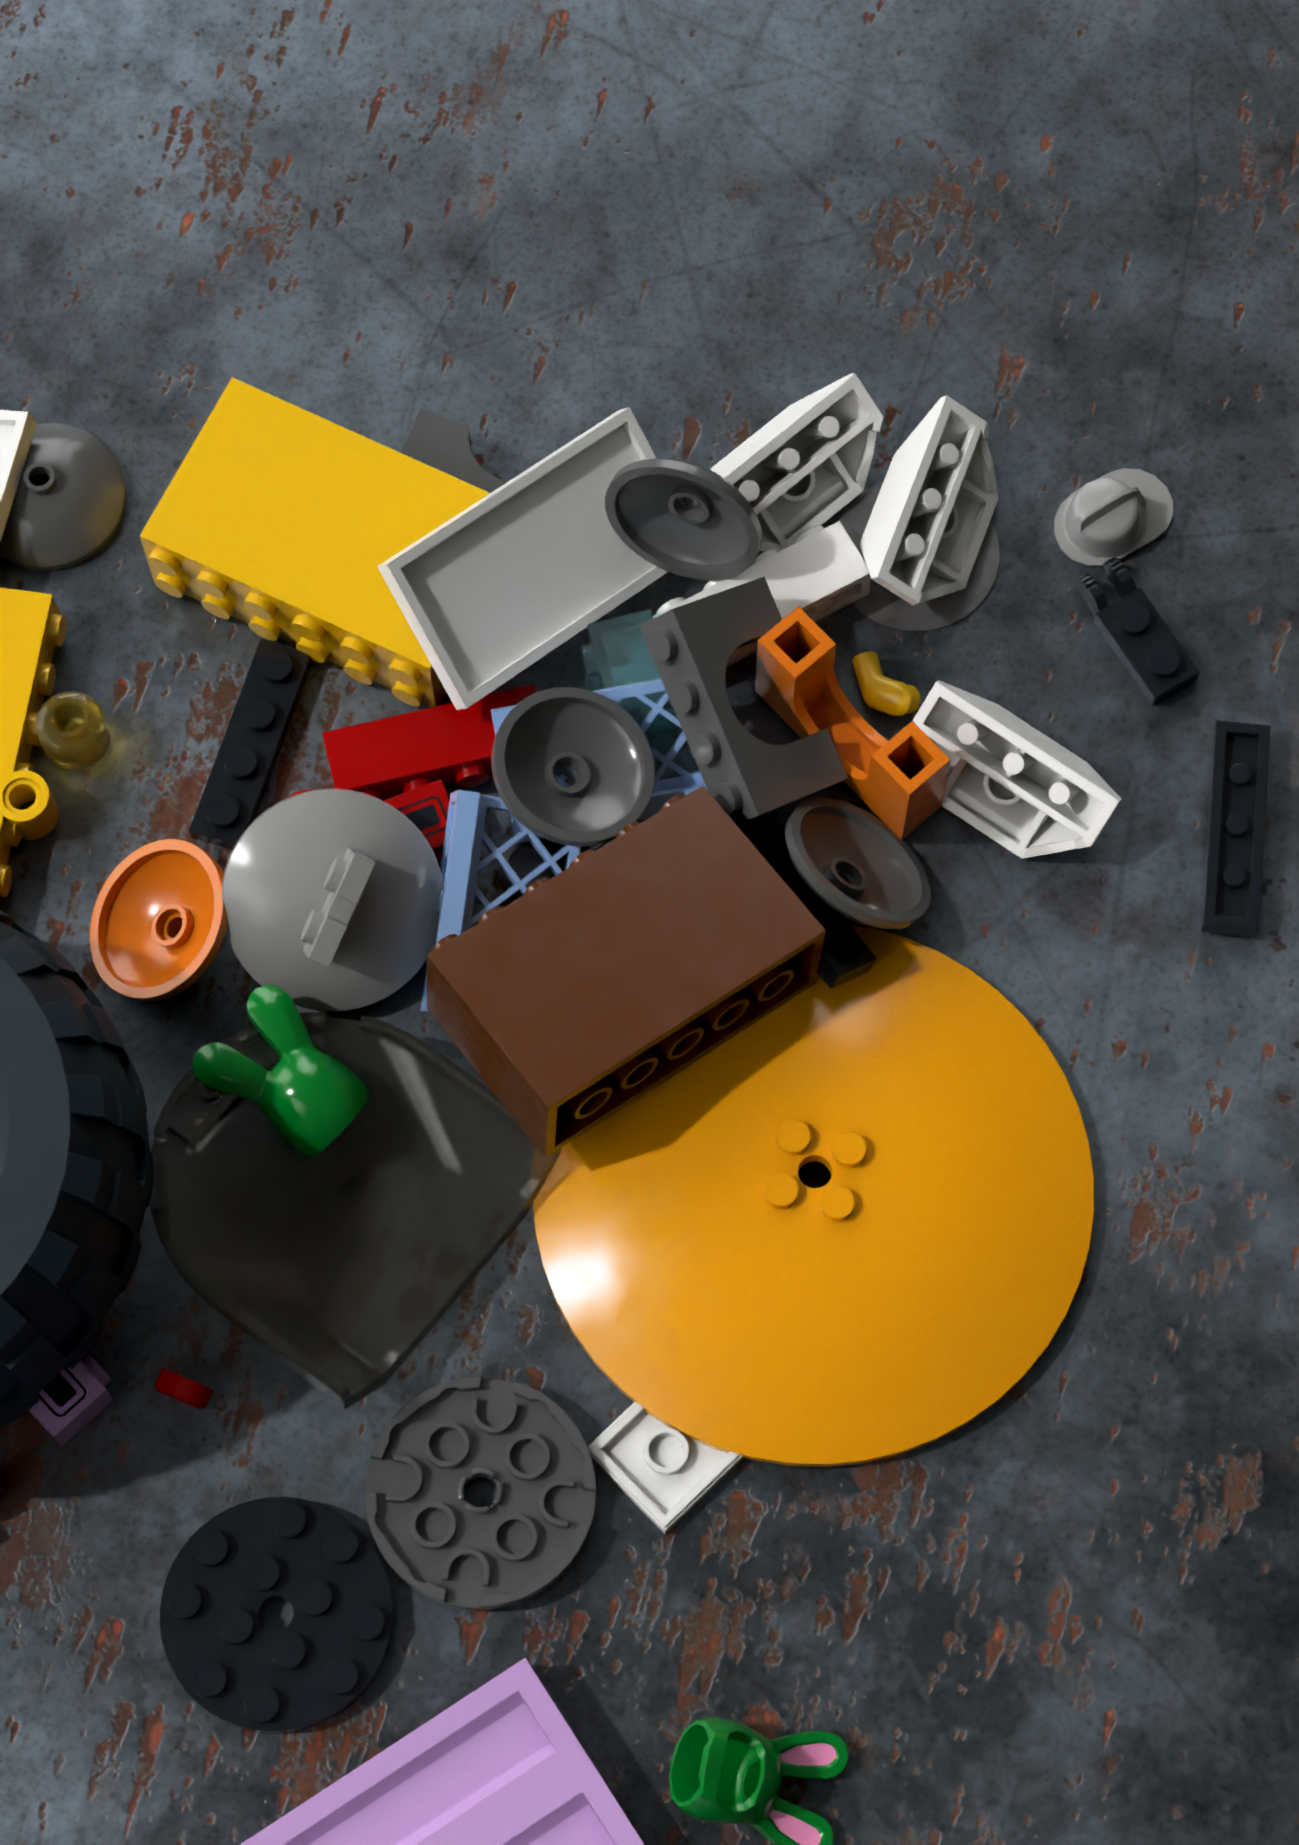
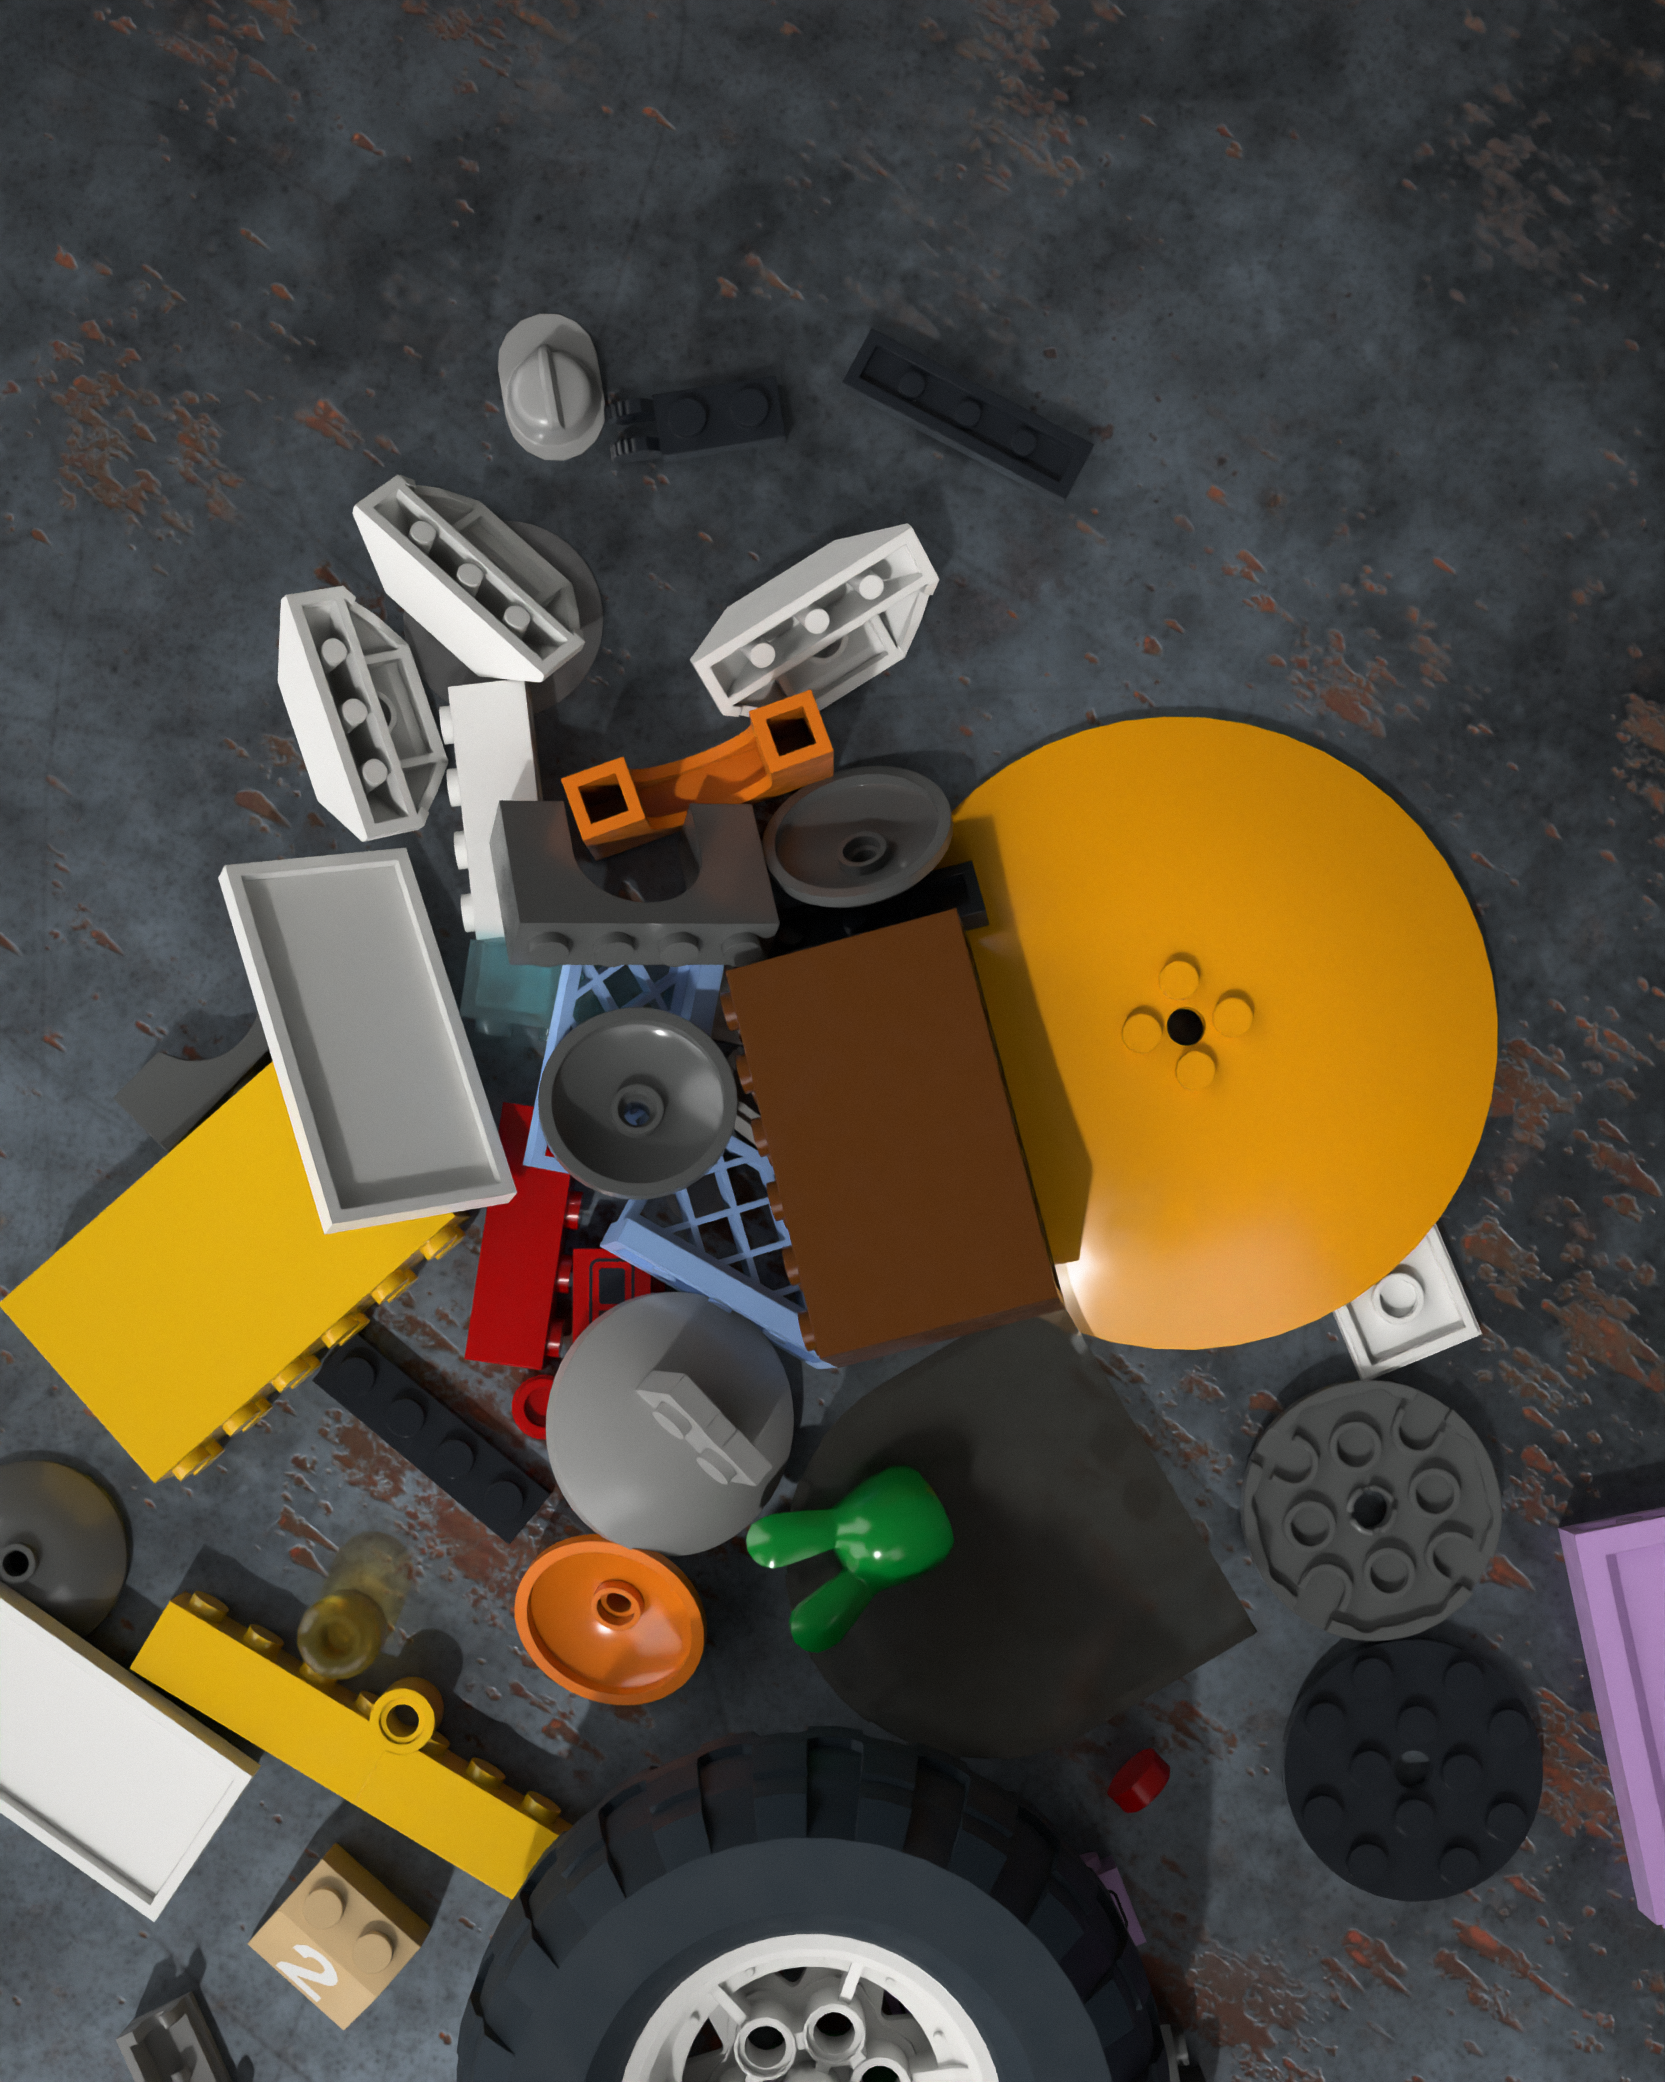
camera: 70 degrees left, 15 degrees up
dark grey dish [605,458,762,580] -> none
yellow arm [851,651,921,716] -> none

